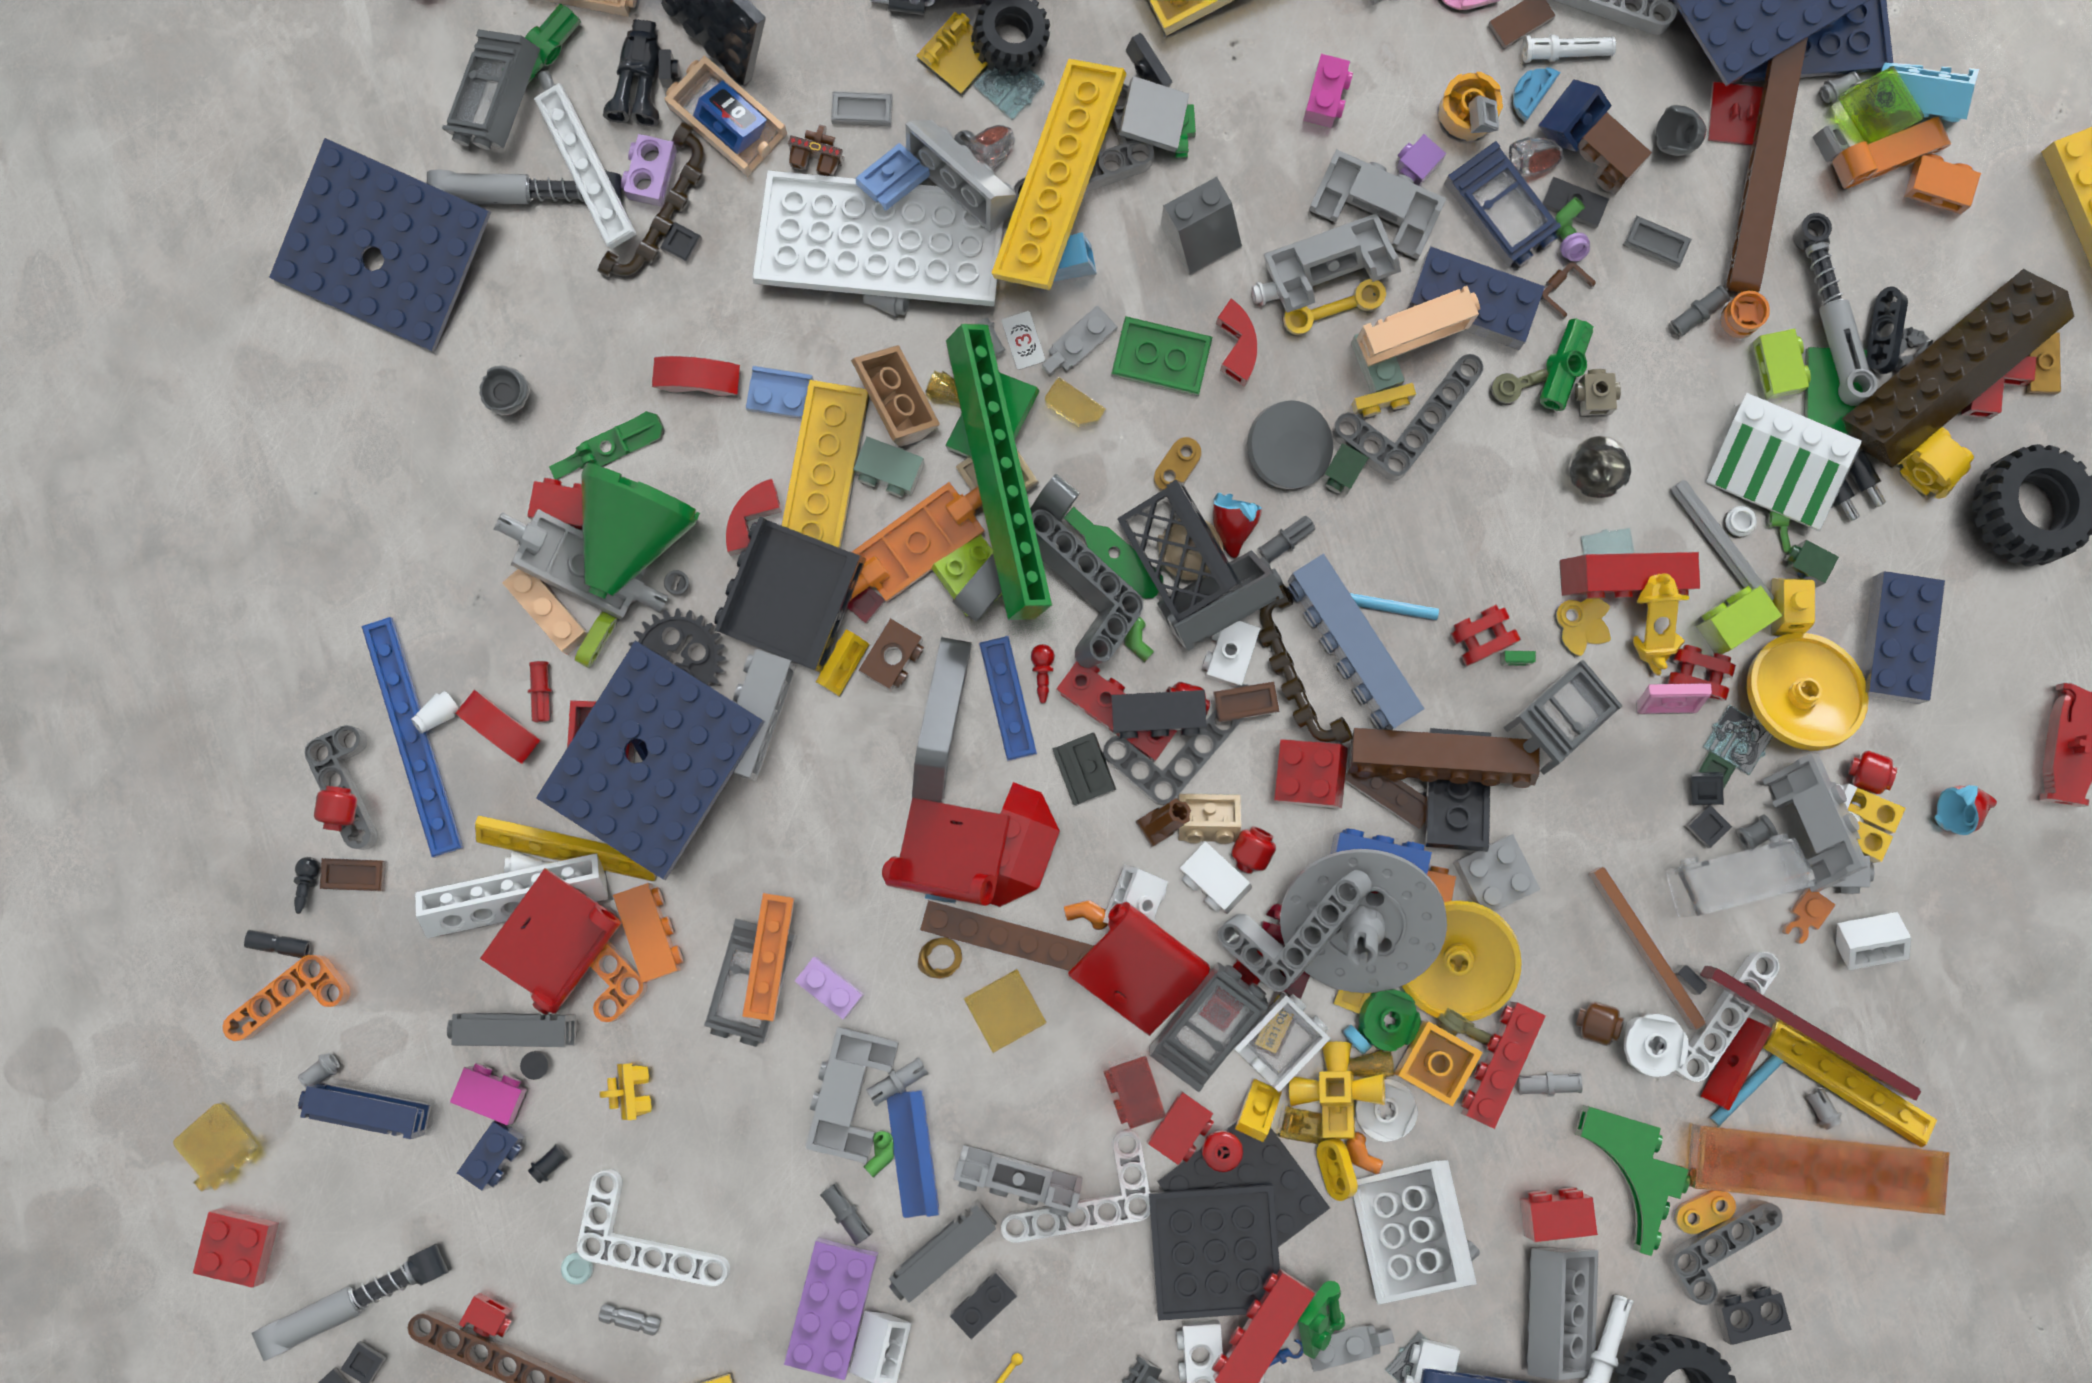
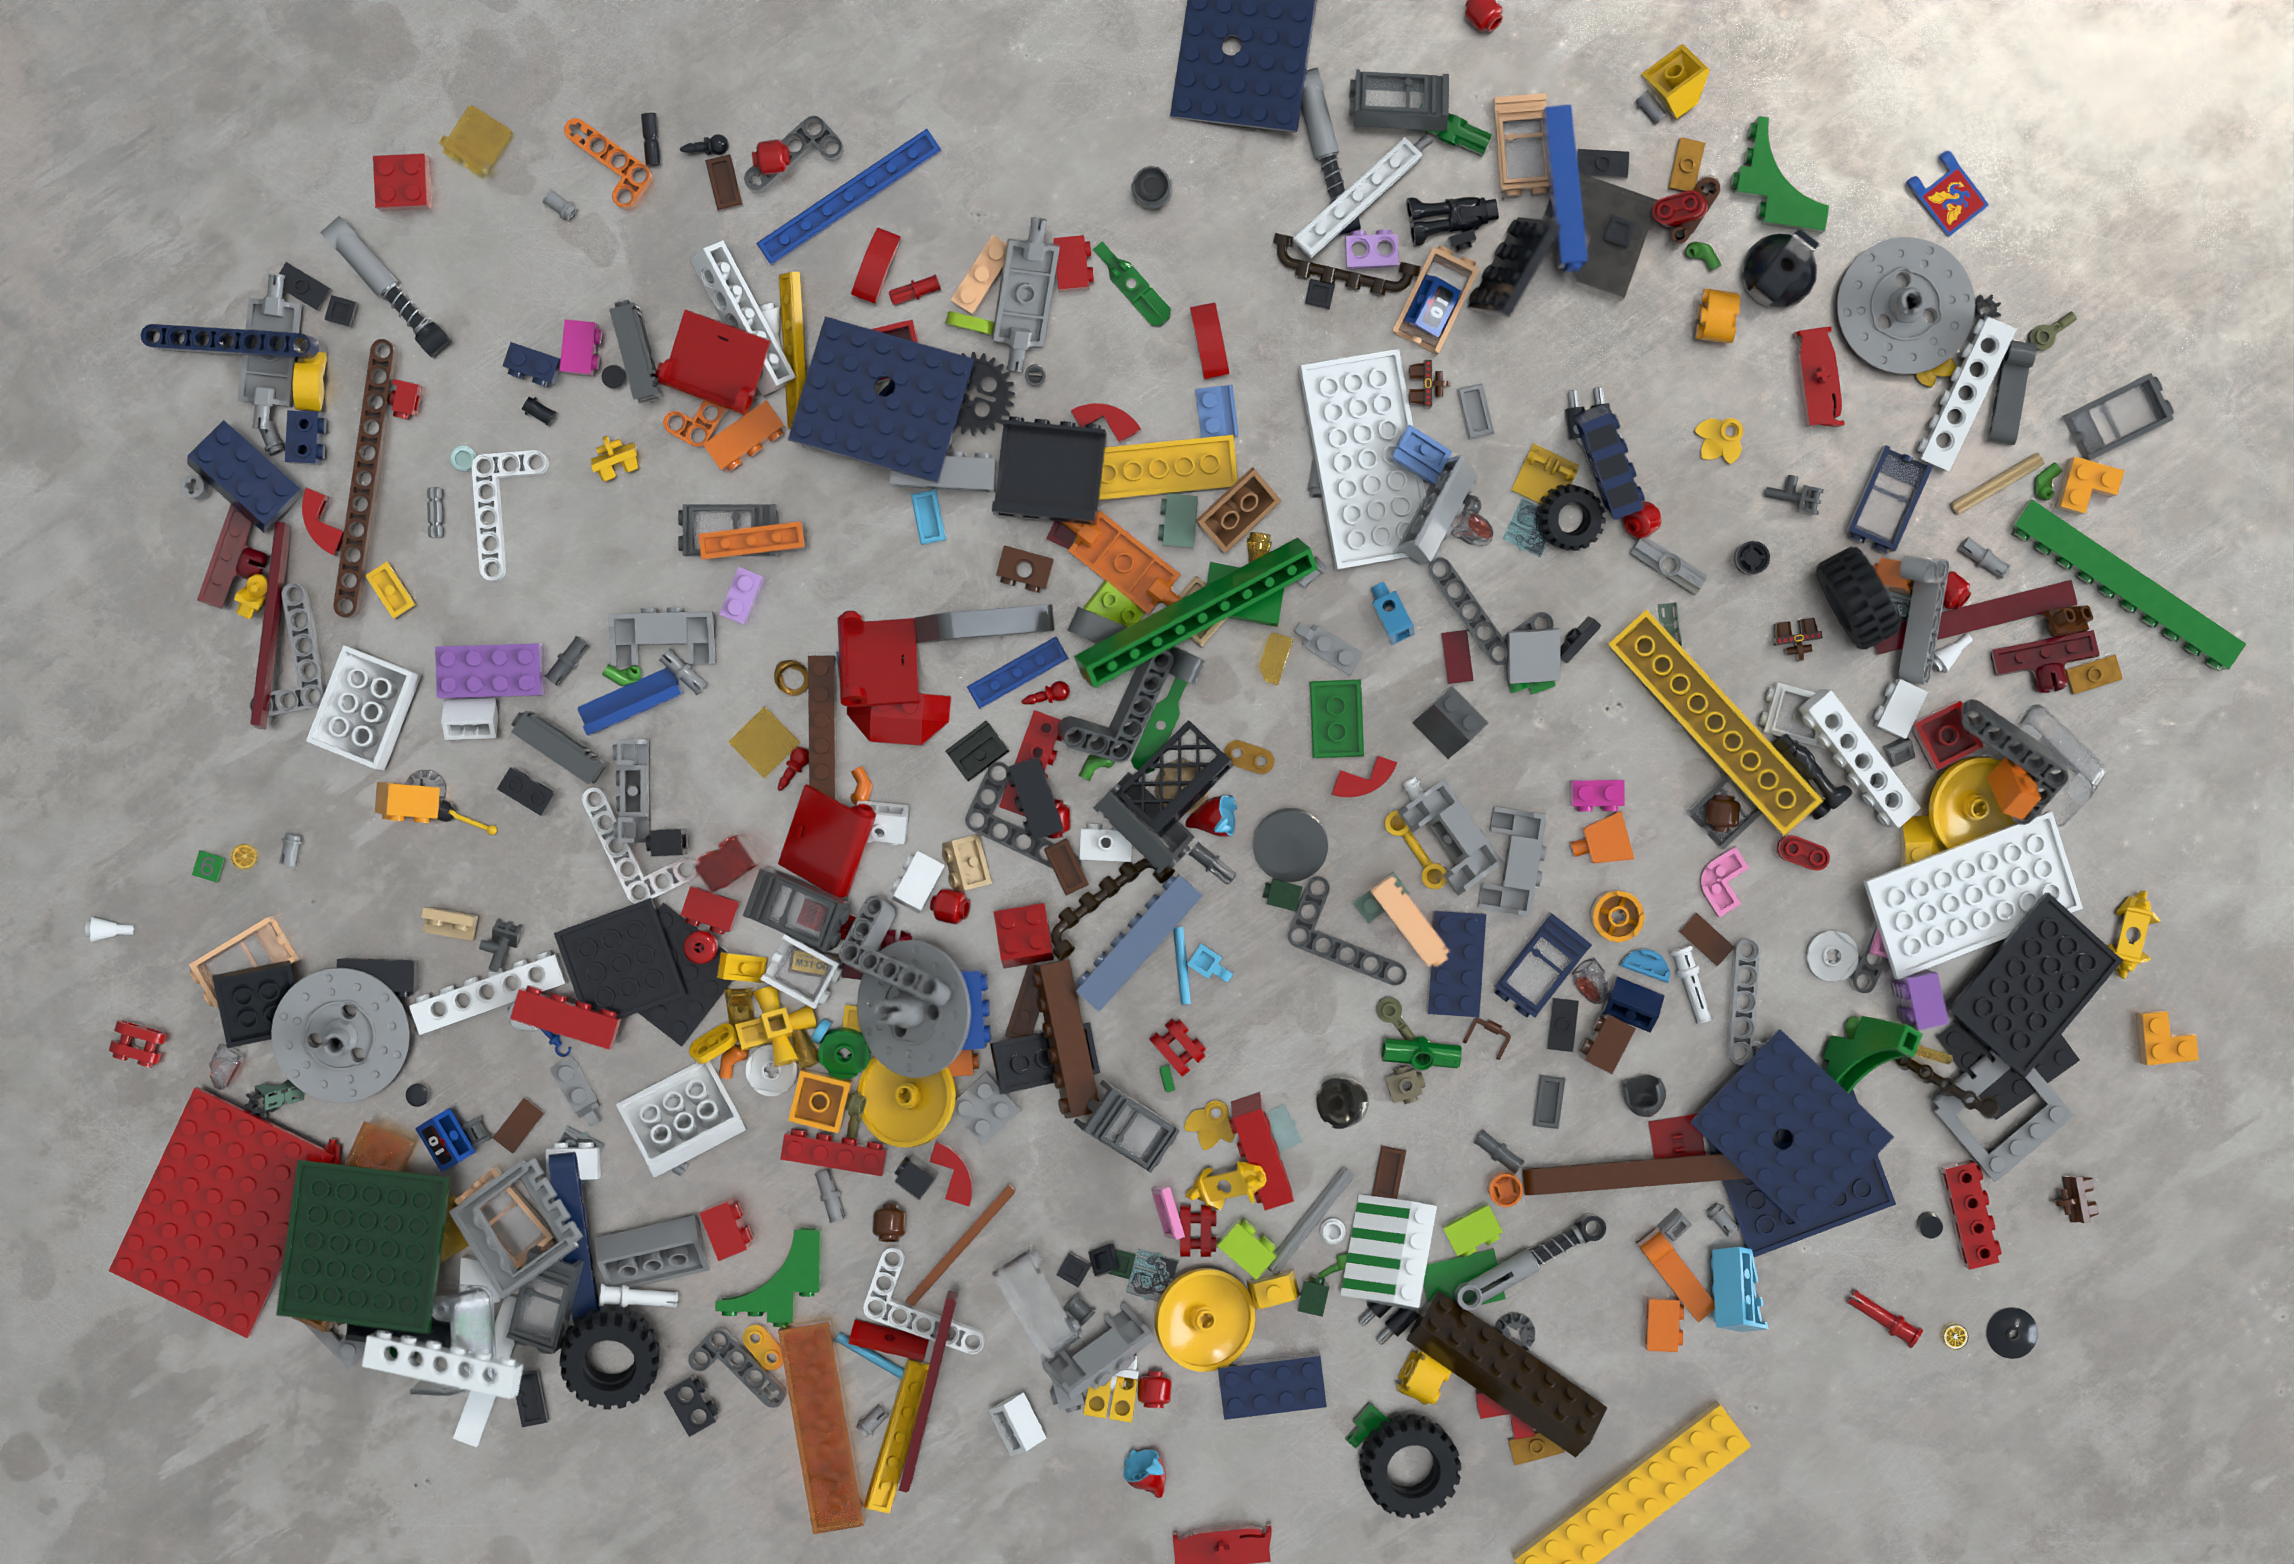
camera: 75 degrees right, 5 degrees up
dark blue door [298,1083,431,1139] -> none
white cone [411,691,459,733] -> none
green cone [581,463,700,599] -> none
yellow plate [816,629,869,696] -> none
yellow plate [991,58,1127,290] -> none
white sticker [1002,311,1045,369] -> none
reddish brown piece [1135,798,1191,848] -> none
green plate [1298,1281,1345,1359] -> none
yellow plate [1351,383,1416,417] -> none
medium lavender brick [1396,134,1446,186] -> none
light grey slope [1469,95,1499,133] -> none
bright green arm [1555,197,1585,240] -> none
lavender plate [1560,233,1590,262] -> none
white plate [1624,1014,1689,1077] -> none
black tile [1673,965,1707,995] -> none
orange plate [1782,887,1835,944] -> none
clear neon green tile [1838,66,1924,145] -> none
black beam [1866,286,1908,374] -> none
none -> black brick [646,828,688,857]
none -> red bar [777,747,809,791]
none -> black brick [894,1154,939,1200]
none -> medium azure tile [911,489,946,545]
none -> red brick [929,1140,973,1207]
none -> medium azure plate [1187,943,1233,983]
none -> green plate [1345,1402,1390,1449]
none -> reddish brown tile [1371,1145,1407,1199]
none -> dark red tile [1441,630,1474,684]
none -> orange torso [1570,811,1635,863]

